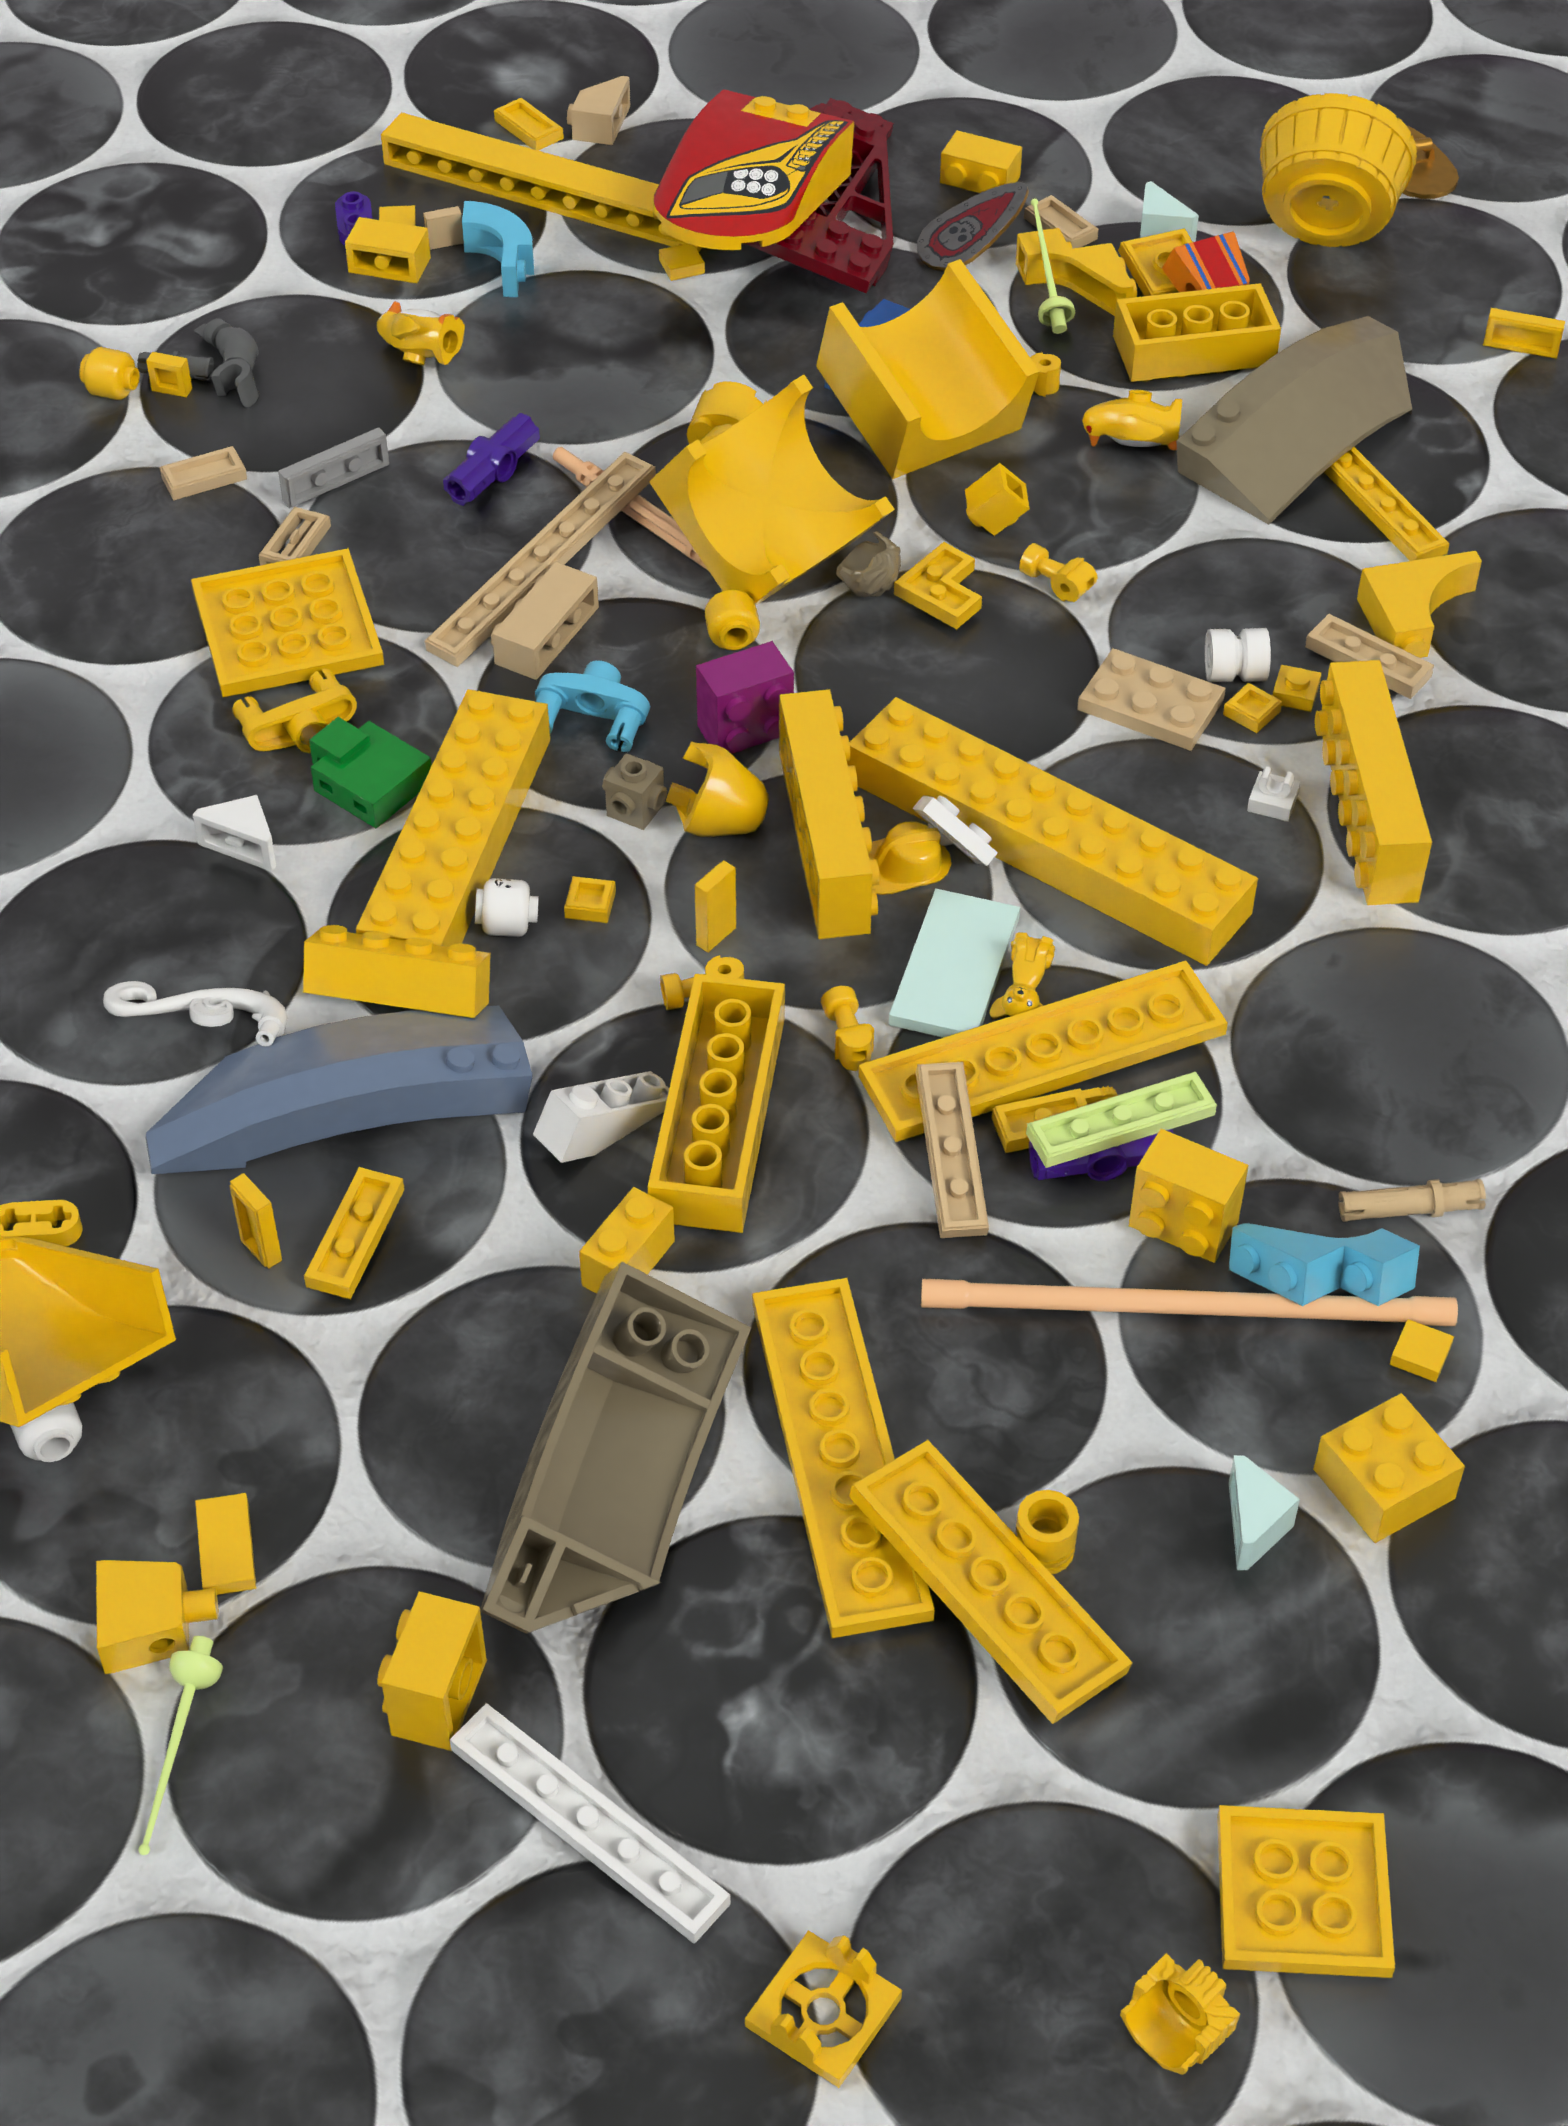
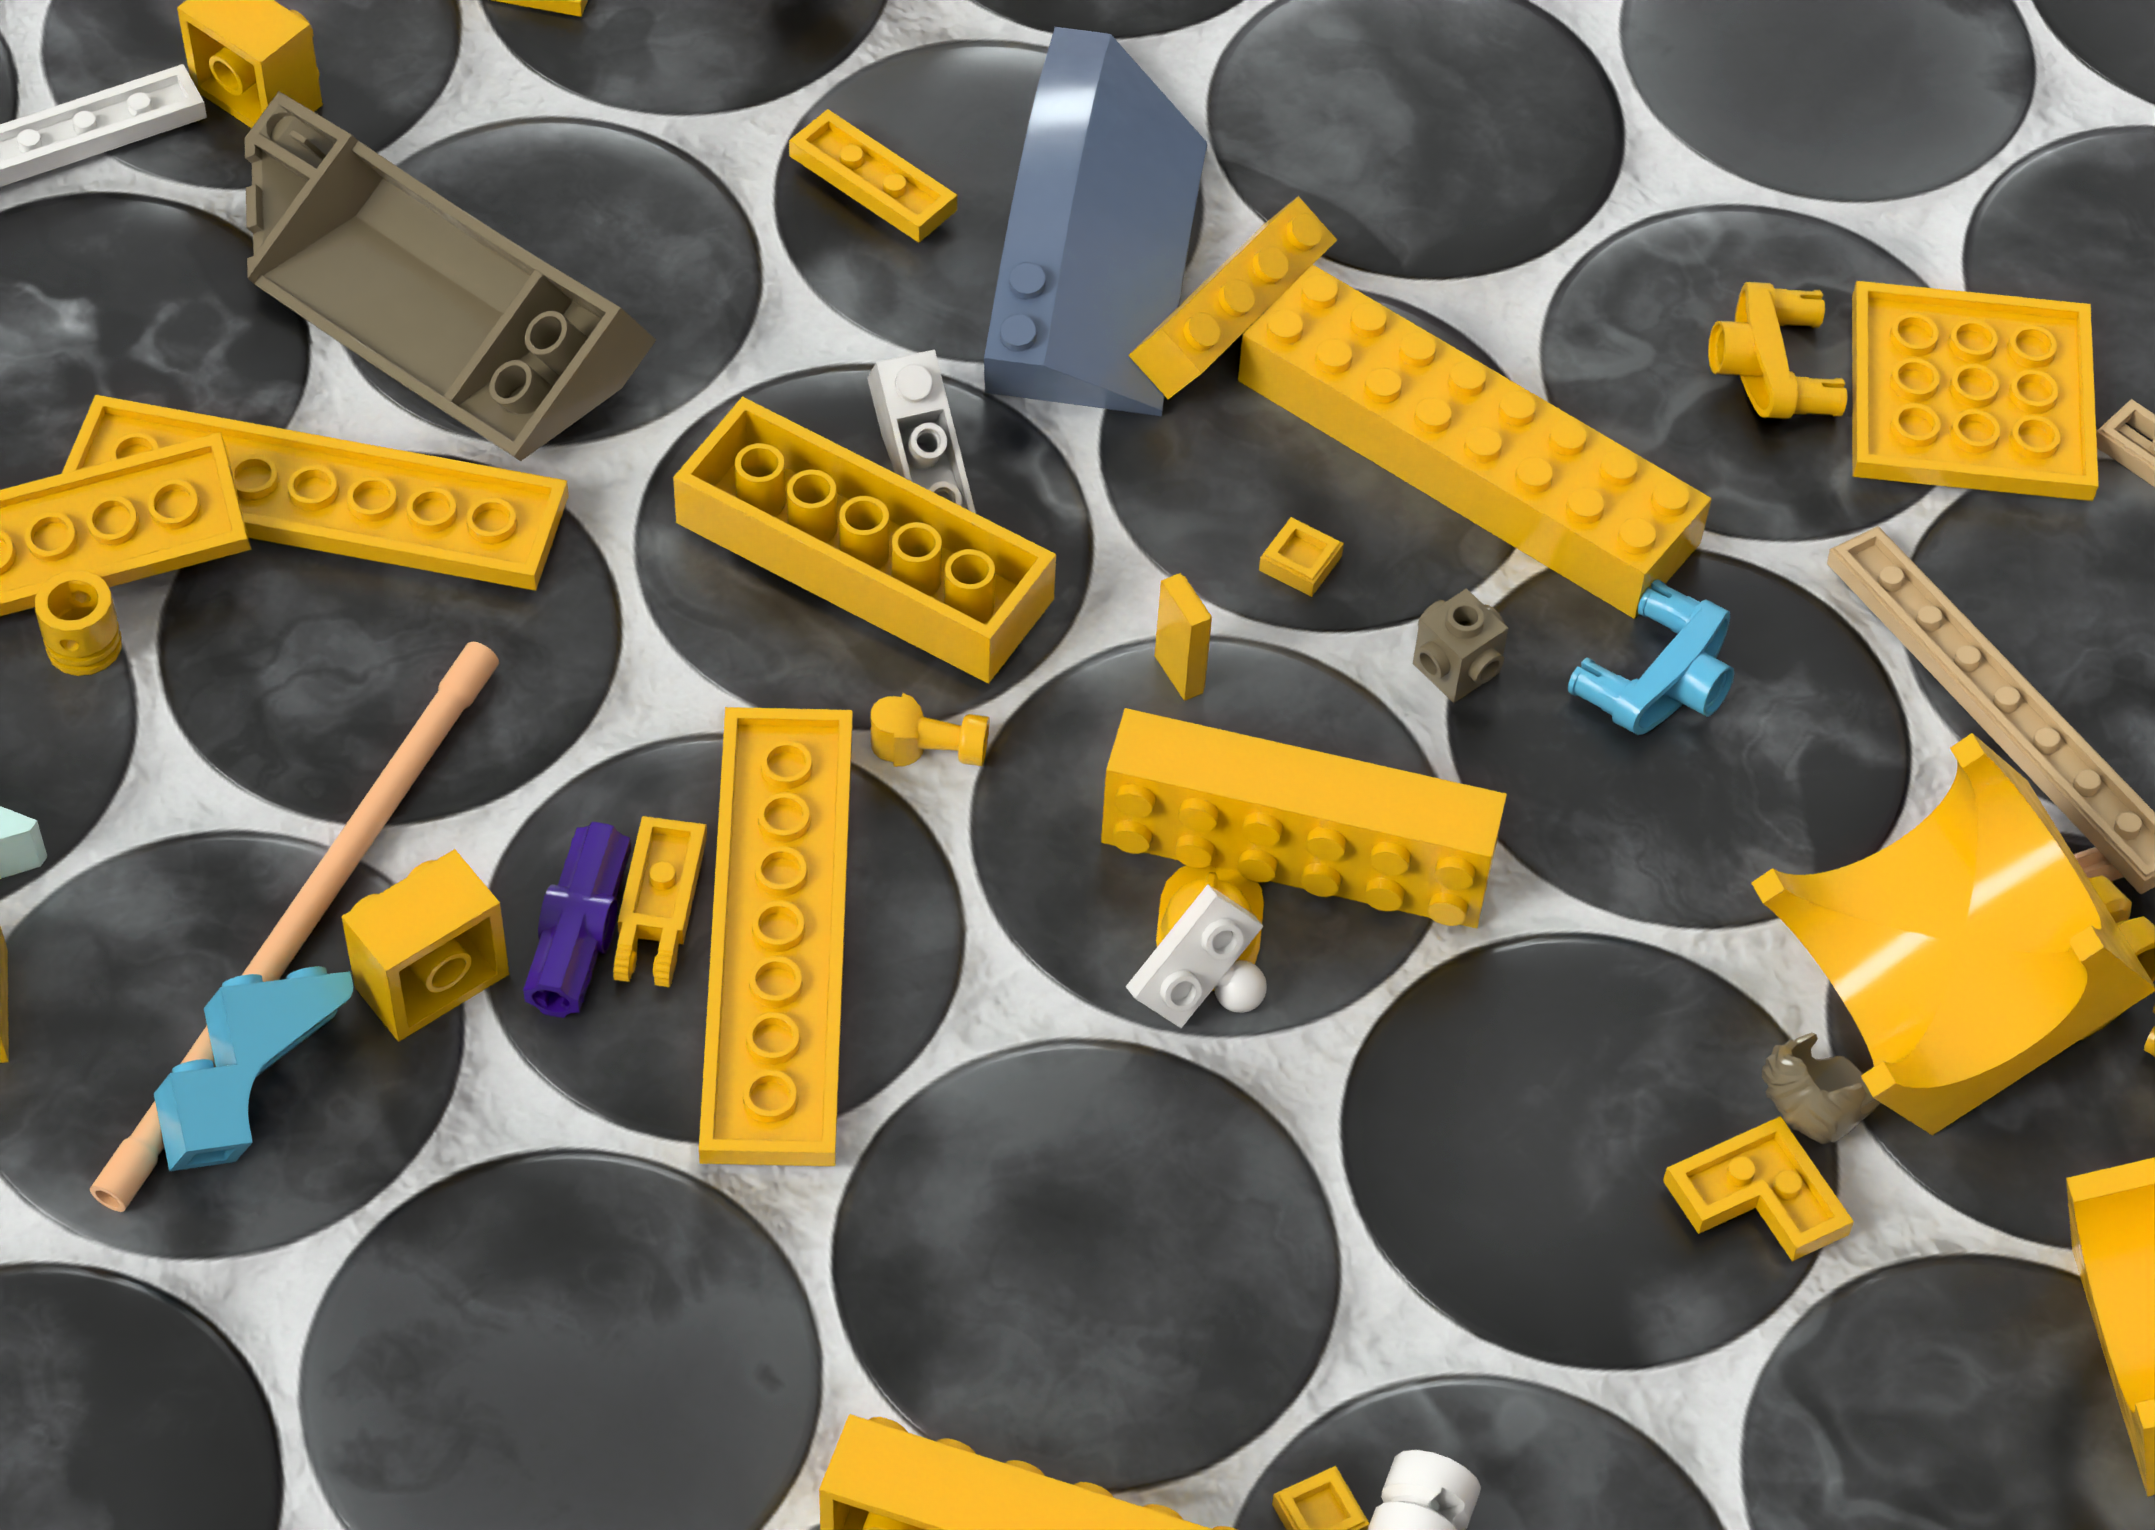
camera: 110 degrees right, 5 degrees up
white plant [103,981,288,1047] -> none
white slope [193,795,276,872] -> none
yellow tile [229,1173,282,1269] -> none
green piece [309,717,432,829] -> none
white head [475,878,539,937] -> none
tan brick [491,562,599,680] -> none
yellow brick [579,1187,675,1294] -> none
yellow leg [660,955,744,1010] -> none
yellow piece [666,741,769,837] -> none
magenta brick [696,641,794,754] -> none
yellow head [705,590,760,650] -> none
yellow brick [847,697,1258,966] -> none
light aqua tile [889,888,1020,1038] -> none
tan tile [916,1062,989,1238] -> none
yellow brick [965,463,1030,536] -> none
yellow animal [989,932,1055,1019] -> none
yellow leg [1019,543,1098,602] -> none
yellowish green tile [1026,1072,1217,1168] -> none
tan plate [1077,648,1226,751] -> none
white tile [1247,766,1301,821] -> none
tan pin [1338,1179,1486,1222] -> none
yellow tile [1389,1319,1454,1382] -> none

